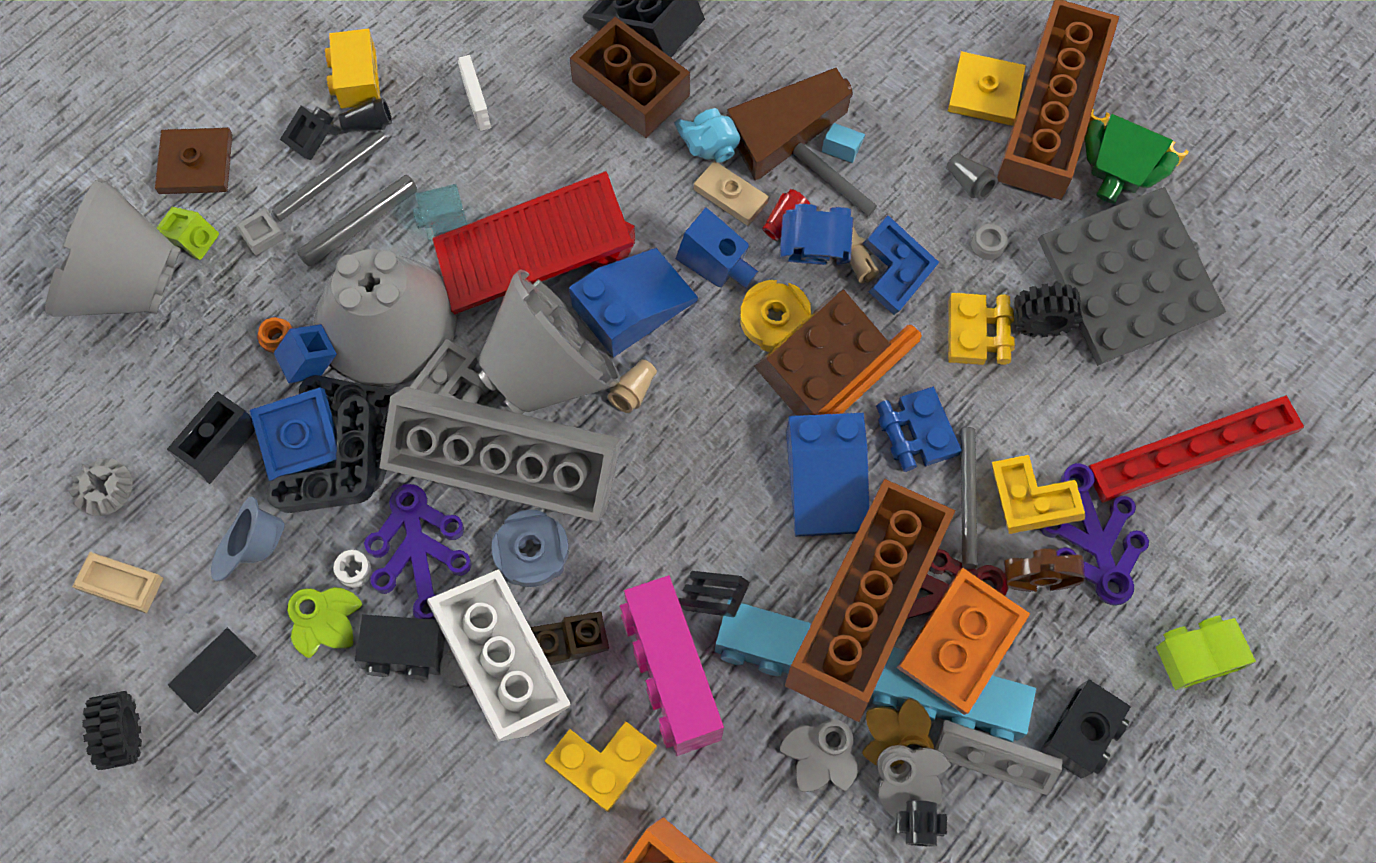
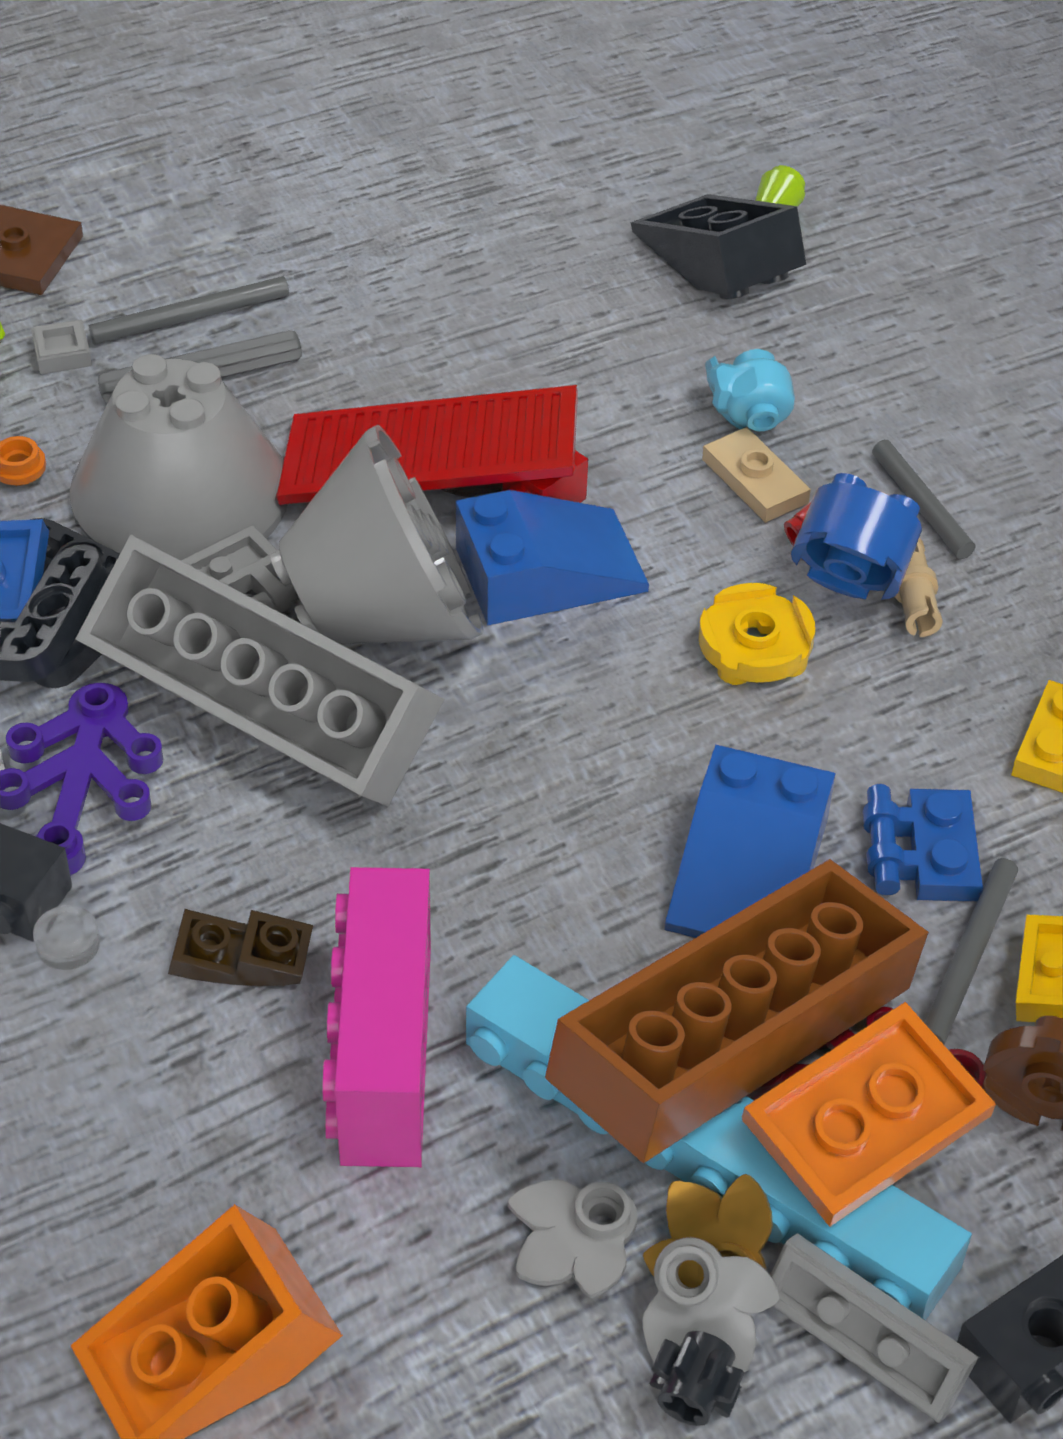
camera: 20 degrees right, 20 degrees down
blue brick [274,324,337,383] -> none
black bracket [280,105,341,160] -> none
yellow brick [325,28,380,109] -> none
black cone [339,97,392,134] -> none
clear light blue brick [412,184,467,240] -> none
white slope [427,569,571,742] -> none
white tile [458,55,491,131] -> none
sand blue plate [491,510,569,587] -> none
yellow plate [545,721,657,812] -> none
reddish brown brick [570,17,690,138] -> none
tan cone [608,359,657,413] -> none
blue torso [675,207,759,288] -> none
black tile [678,571,750,618] -> none
reddish brown slope [727,67,853,181] -> none
reddish brown brick [754,289,891,416] -> none
orange axle [815,325,922,415] -> none
medium azure slope [822,123,865,163] -> none
blue plate [862,215,939,315] -> none

